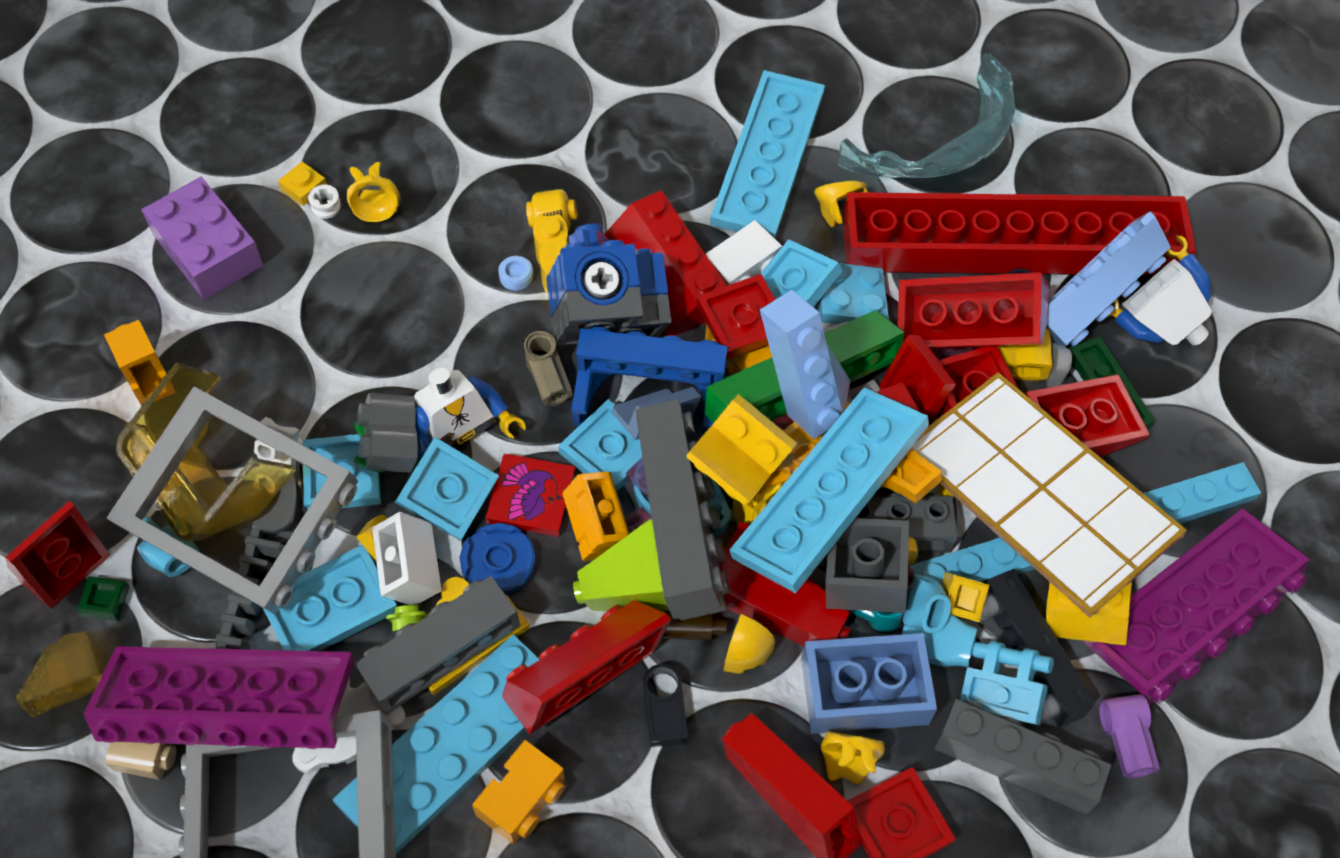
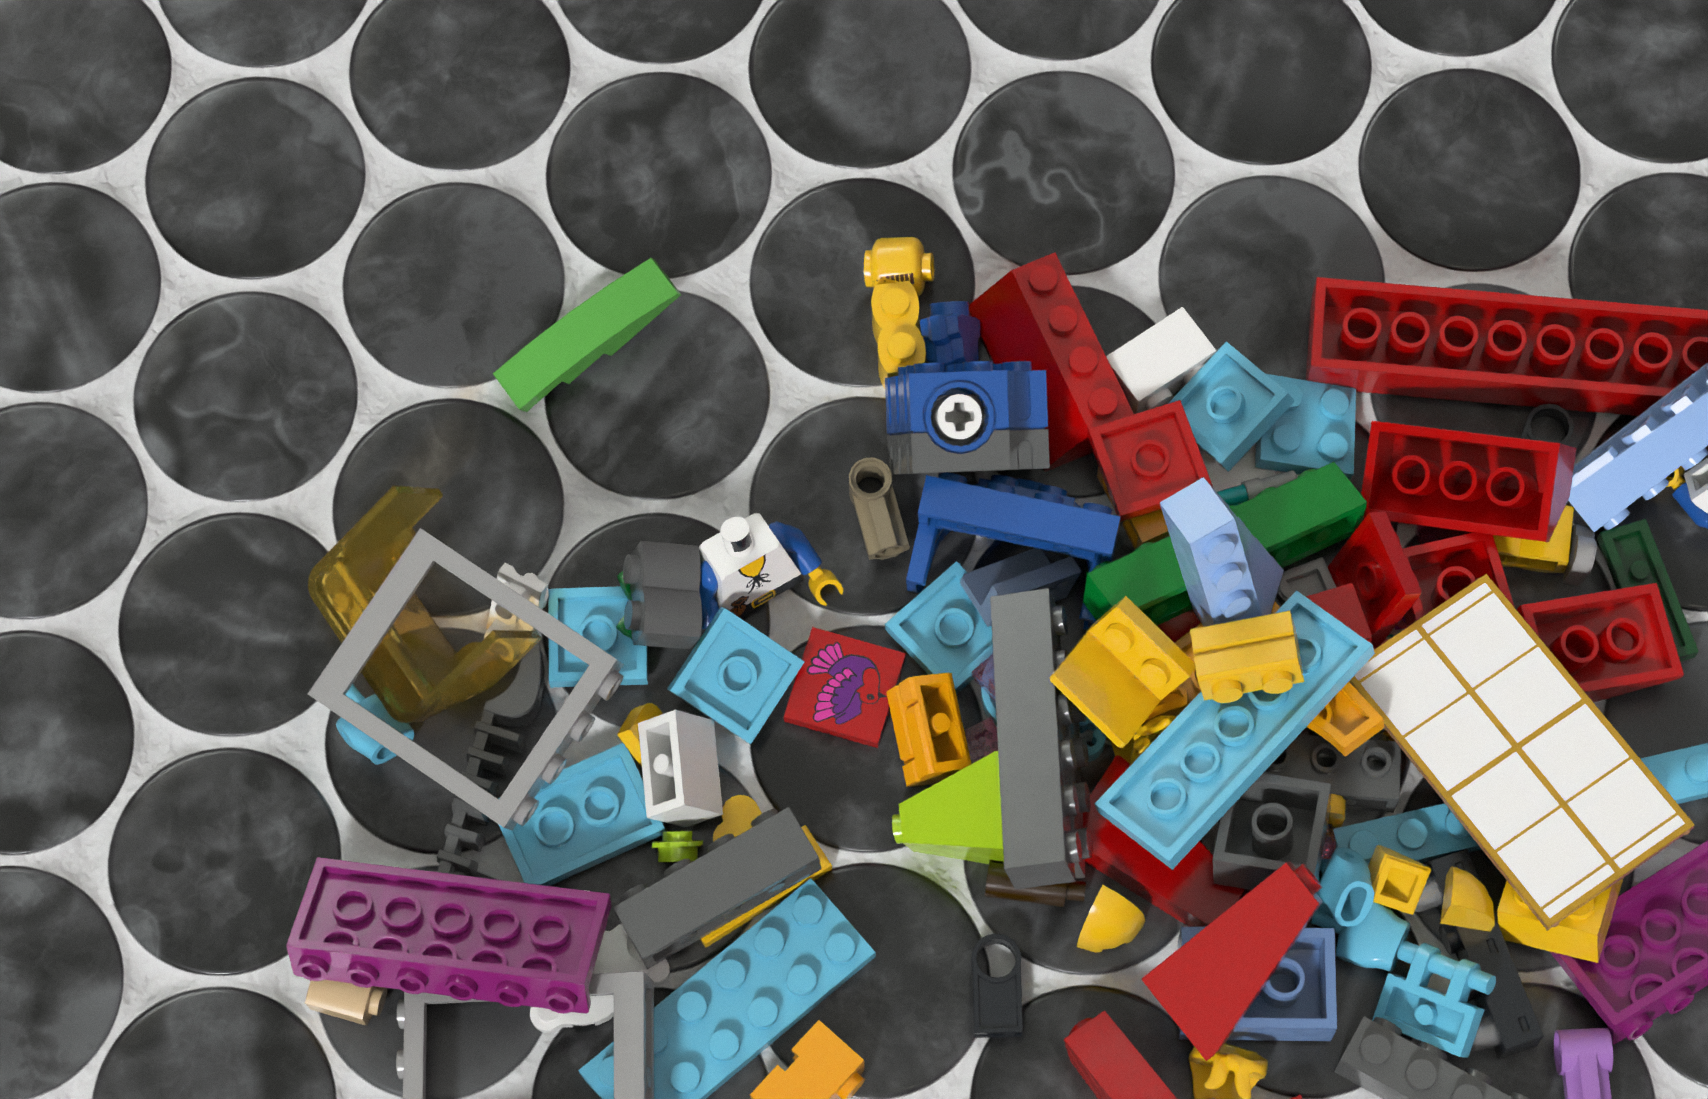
camera: 10 degrees right, 10 degrees up
red slope [5,501,110,609] -> none
clear yellow slope [16,631,105,717] -> none
dark green tile [77,576,130,621] -> none
light orange brick [104,320,174,405] -> none
medium lavender brick [141,176,263,300] -> none
yellow plate [278,161,327,206] -> none
white bush [308,185,341,219] -> none
yellow piece [347,162,401,222] -> none
blue tile [459,523,536,596] -> none
light blue tile [498,256,533,291] -> none
red slope [501,600,671,734] -> none
medium azure plate [710,70,825,239] -> none
yellow piece [814,181,868,227] -> none
clear light blue windscreen [837,53,1016,178] -> none
none -> bright green slope [493,258,681,412]
none -> red slope [1141,861,1323,1061]
none -> yellow brick [1190,611,1304,703]
none -> yellow brick [1440,866,1495,932]

